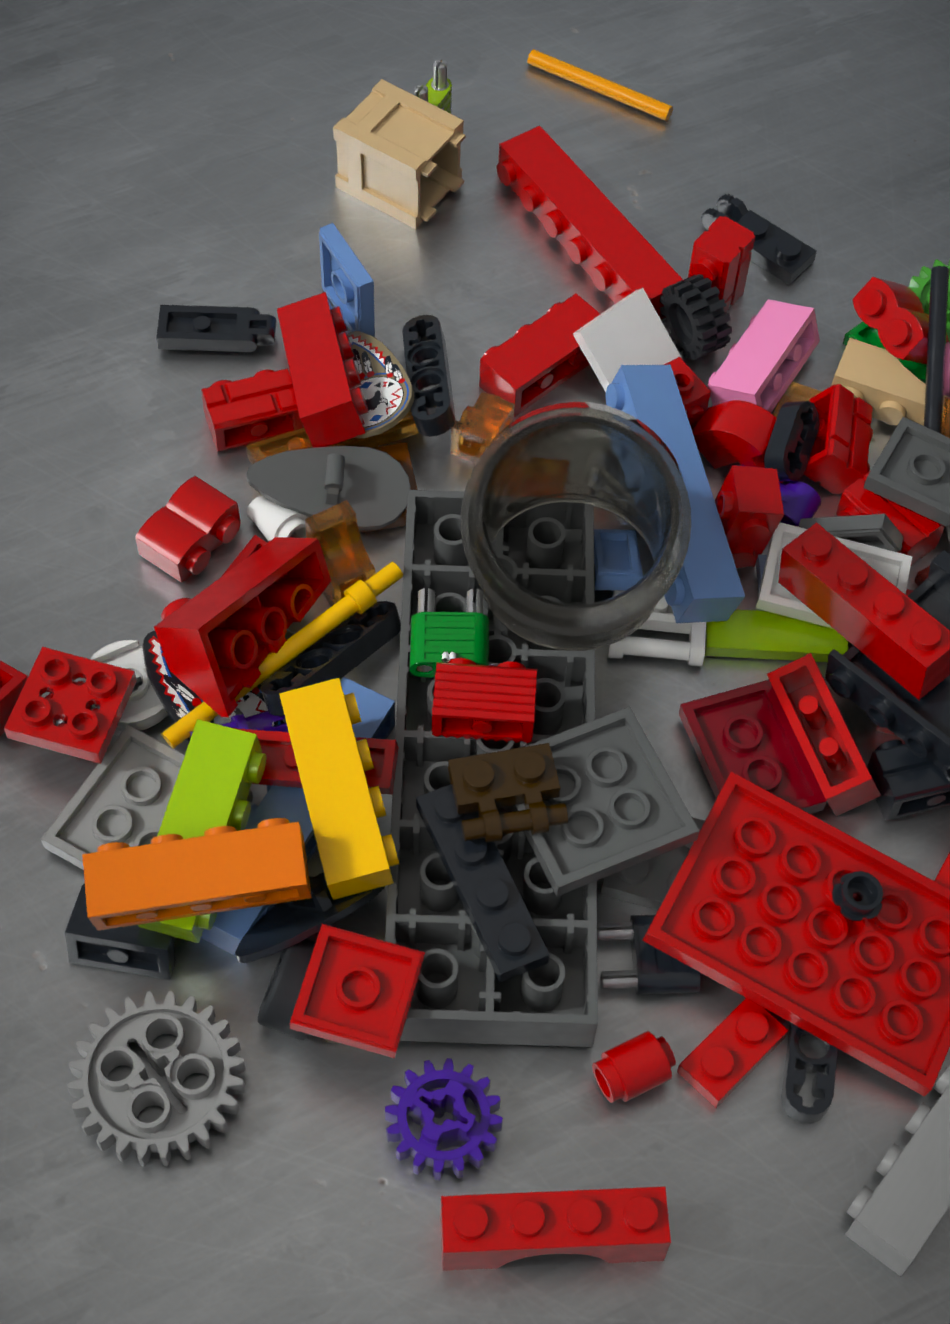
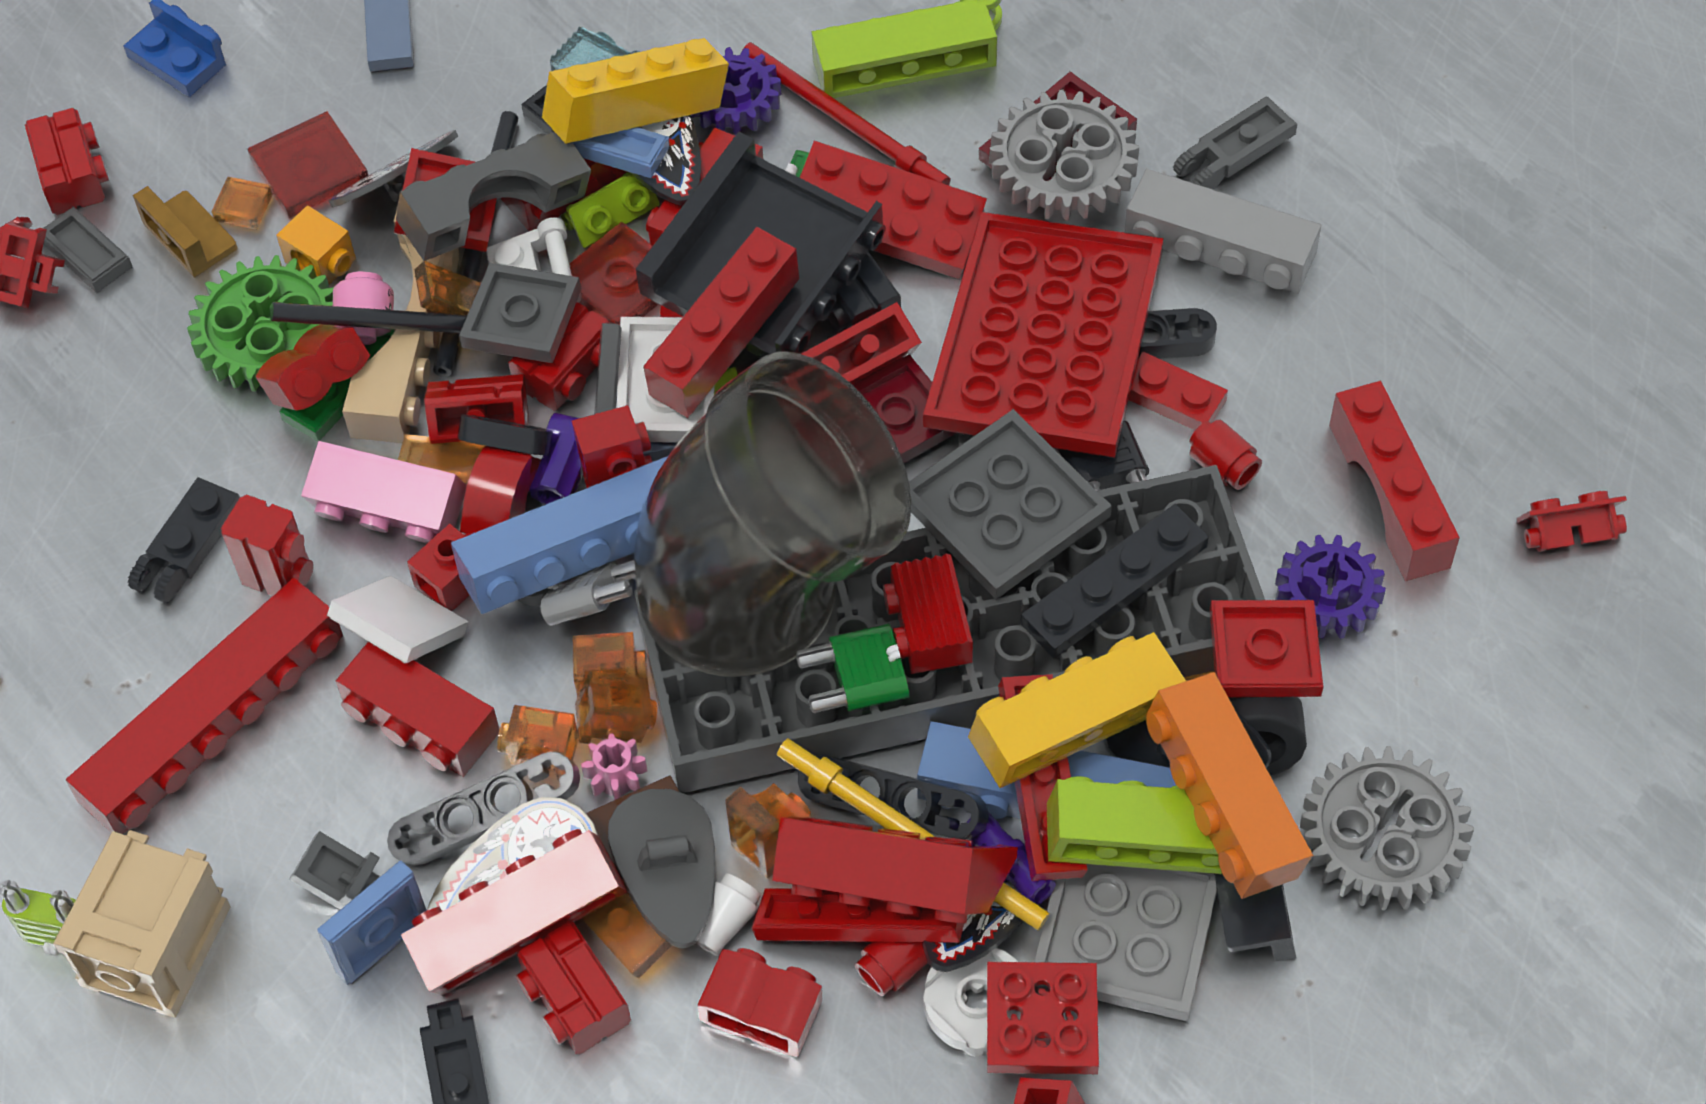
camera: 100 degrees left, 0 degrees up
dark brown plate [448,743,568,843] -> none
black tyre [660,274,732,360] -> none
black plate [832,871,883,921] -> none
none -> dark grey bracket [289,831,380,910]
none -> bright pink gear [581,733,647,800]

